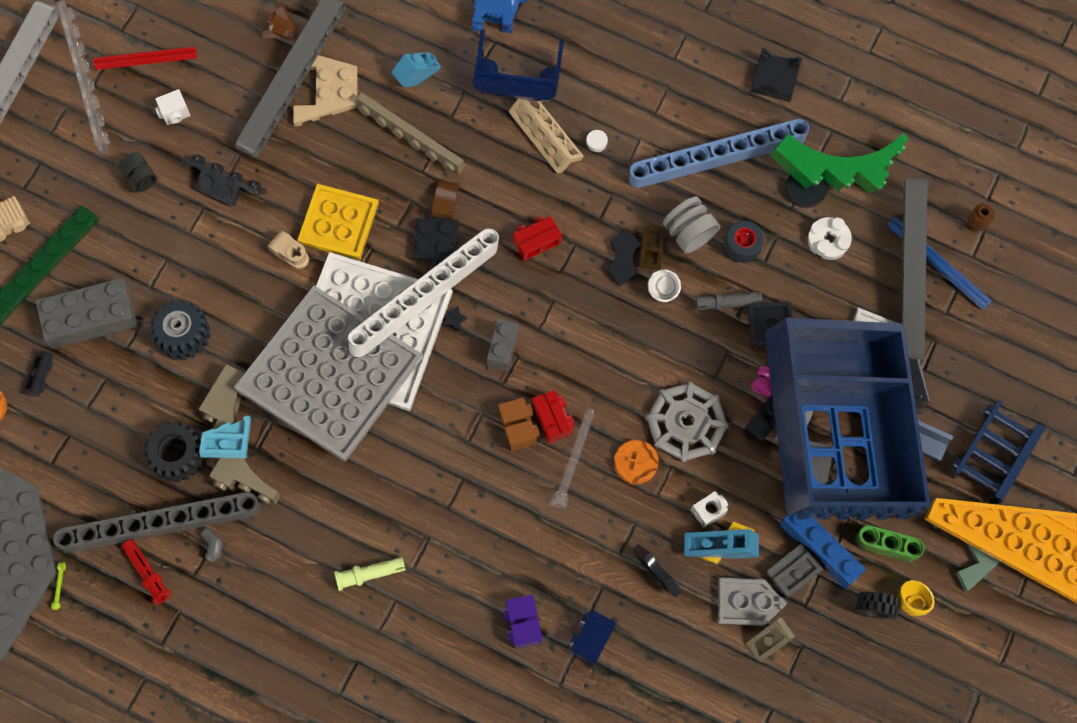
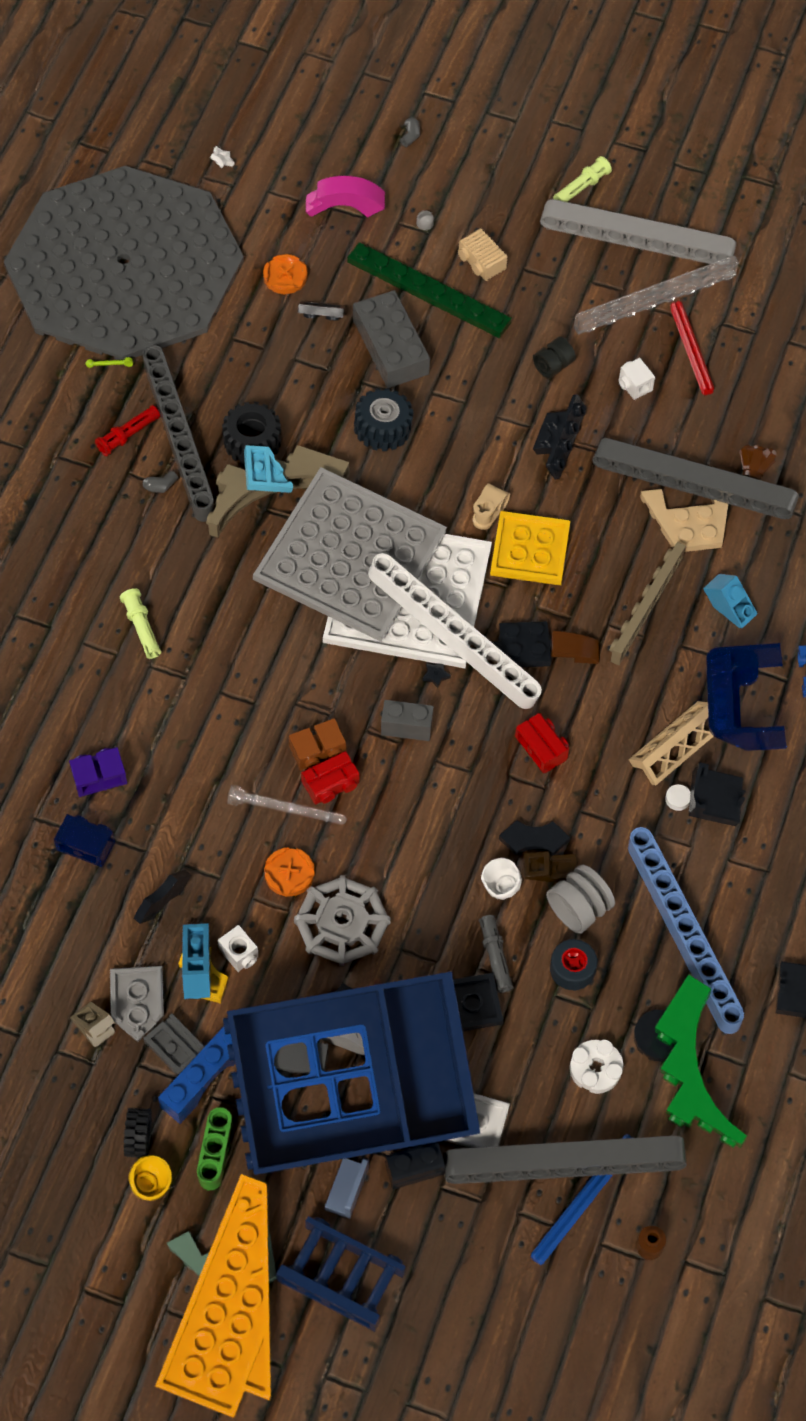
camera: 85 degrees right, 10 degrees down
none -> black piece [688,762,746,826]

